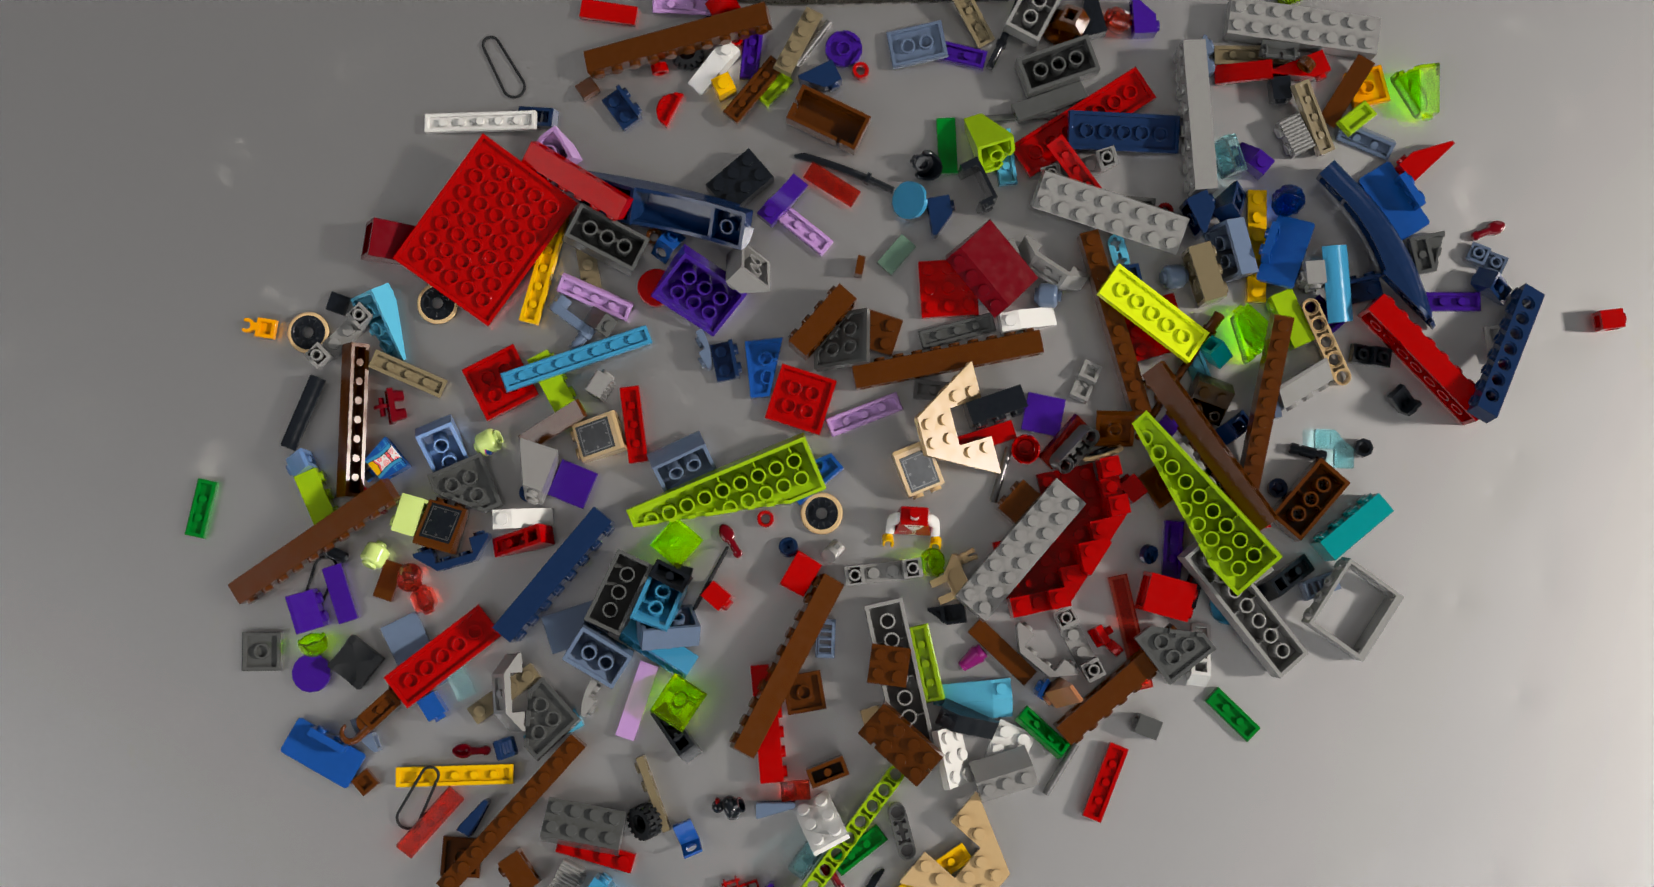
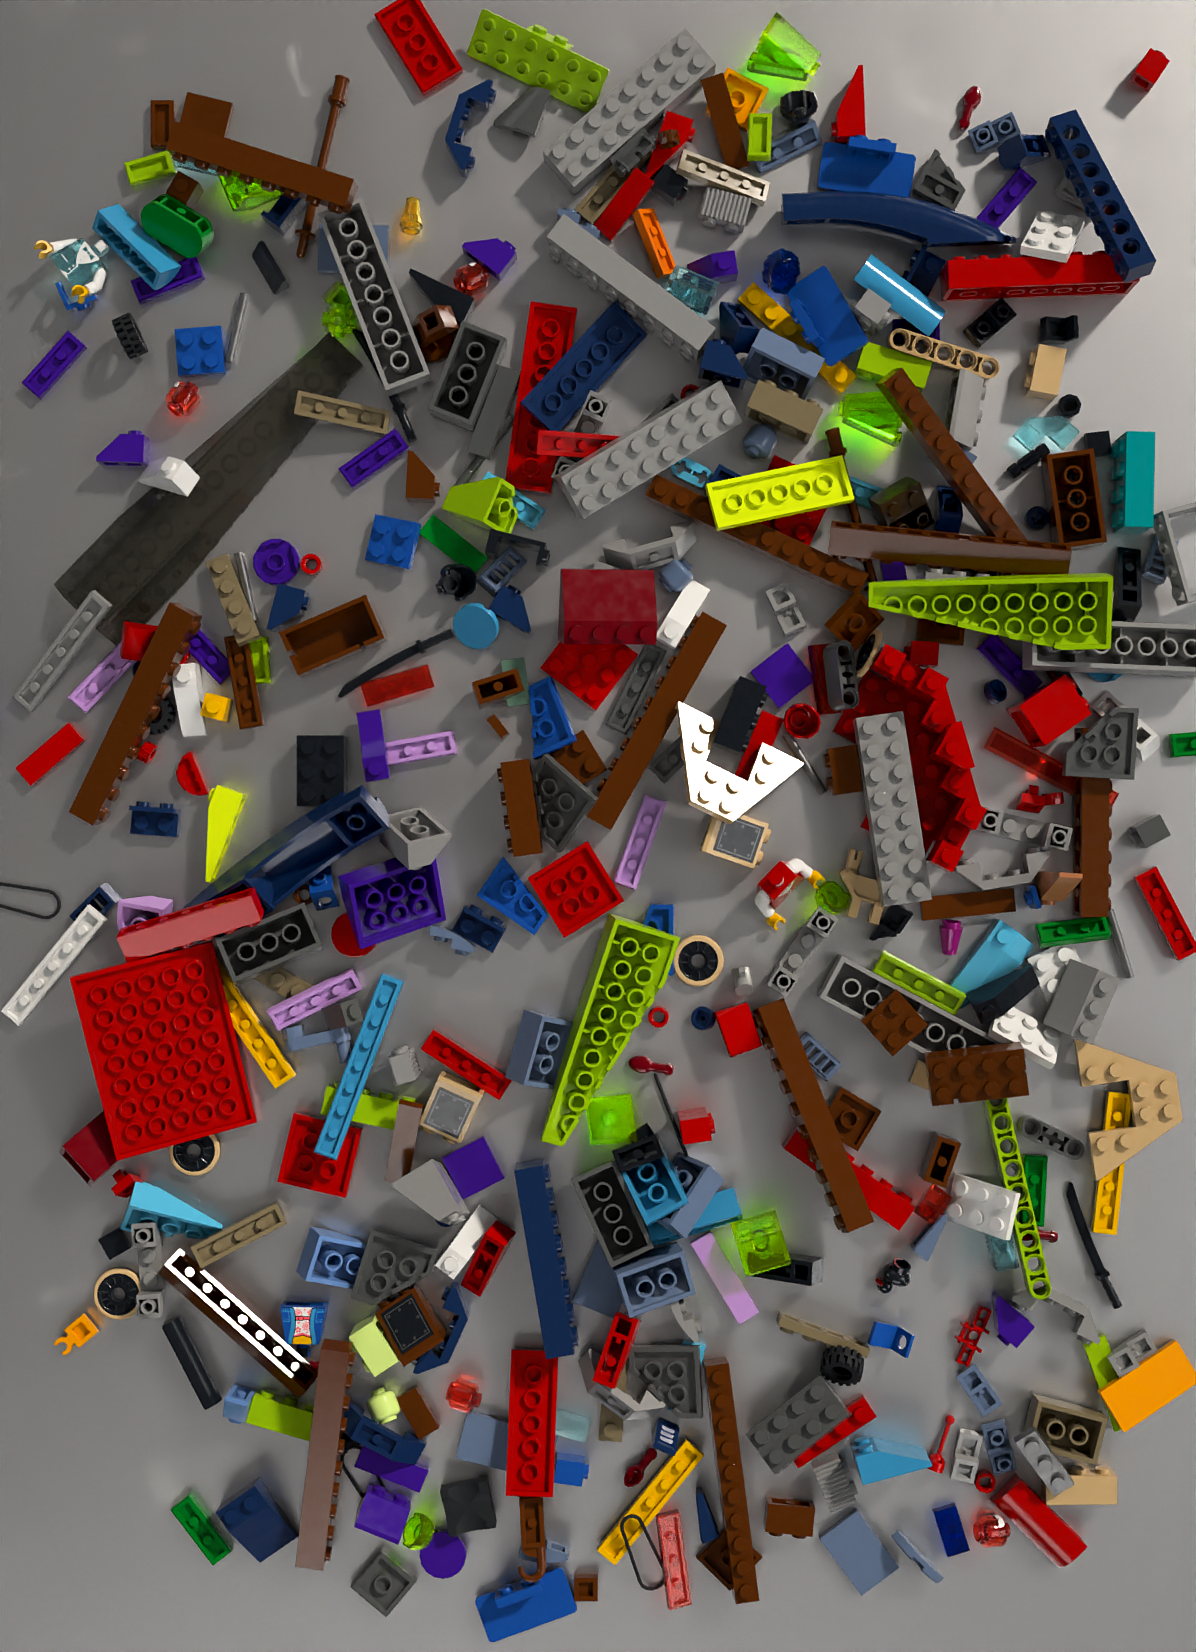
camera: 45 degrees left, 5 degrees up
dark red hips [373,388,407,425] -> none
clear red head [397,563,423,592] -> none
yellowish green head [473,428,504,456] -> none
reddish brown slope [575,76,601,102] -> none
sand blue tile [886,20,949,70] -> none
teal brick [1199,335,1233,369] -> none
none -> red tile [111,1169,143,1198]
none -> neon yellow slope [205,785,247,883]
none -> dark blue slope [216,1477,299,1563]
none -> dark blue slope [344,1402,427,1465]
none -> blue plate [365,514,421,570]
none -> reddish brown slope [405,451,441,503]
none -> reddish brown slope [472,668,524,709]
none -> sand blue slope [478,546,527,597]
none -> blue wing [529,676,577,760]
none -> red slope [592,1312,642,1389]
none -> orange plate [632,208,678,279]
none -> black hair [779,90,818,125]
none -> white plate [1020,211,1085,263]
none -> tan brick [1023,344,1067,401]
none -> black tile [1084,430,1112,457]

